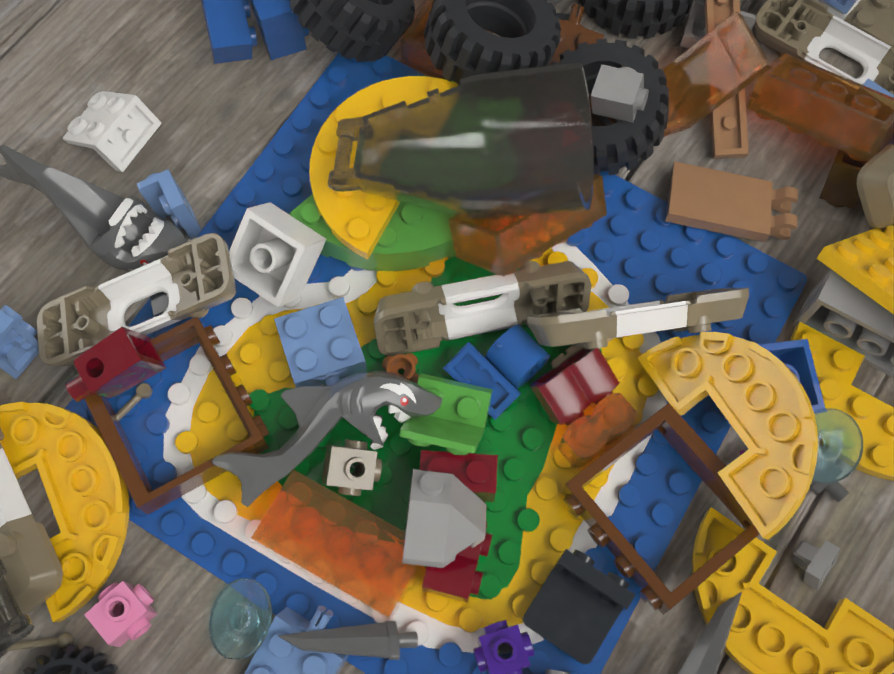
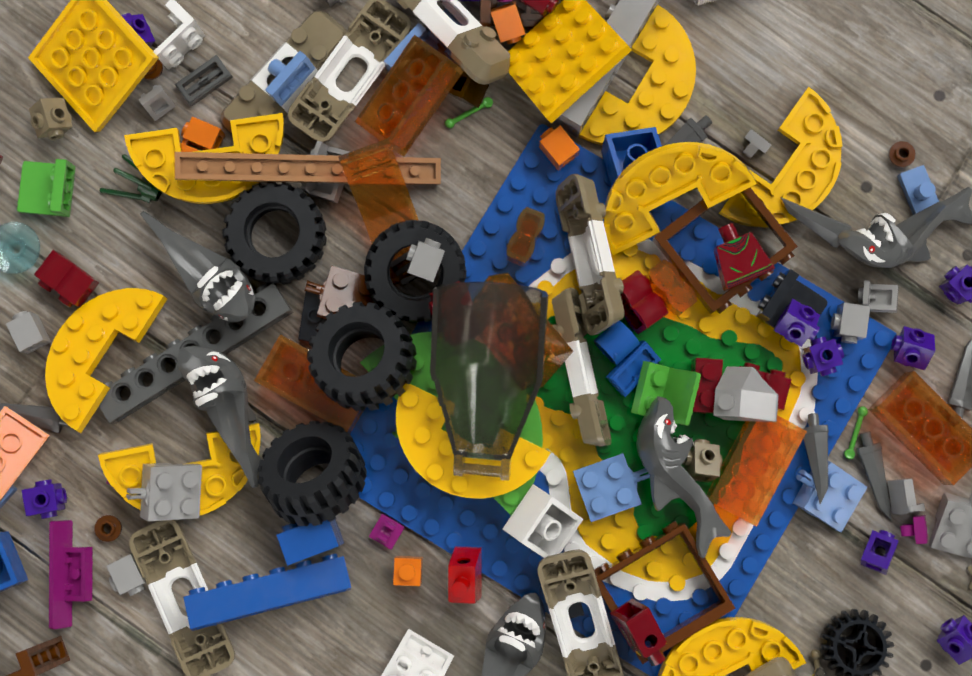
camera: 85 degrees left, 15 degrees up
bright pink brick [84,581,157,647] -> none
medium blue bracket [137,169,202,239] -> none
clear light blue dish [209,578,272,660] -> none
dark orange plate [382,353,419,384] -> none
medium nougat tile [665,161,798,242] -> none
clear light blue dish [812,408,863,483] -> none
none -> magenta tile [369,513,405,550]
none -> orange brick [393,556,423,586]
none -> bright green hinge [445,97,493,128]
none -> red torso [448,546,482,604]
none -> clear orange brick [507,207,545,267]
none -> orange brick [539,125,580,171]
none -> dark red torso [713,223,775,291]
none -> dark purple brick [774,299,820,347]

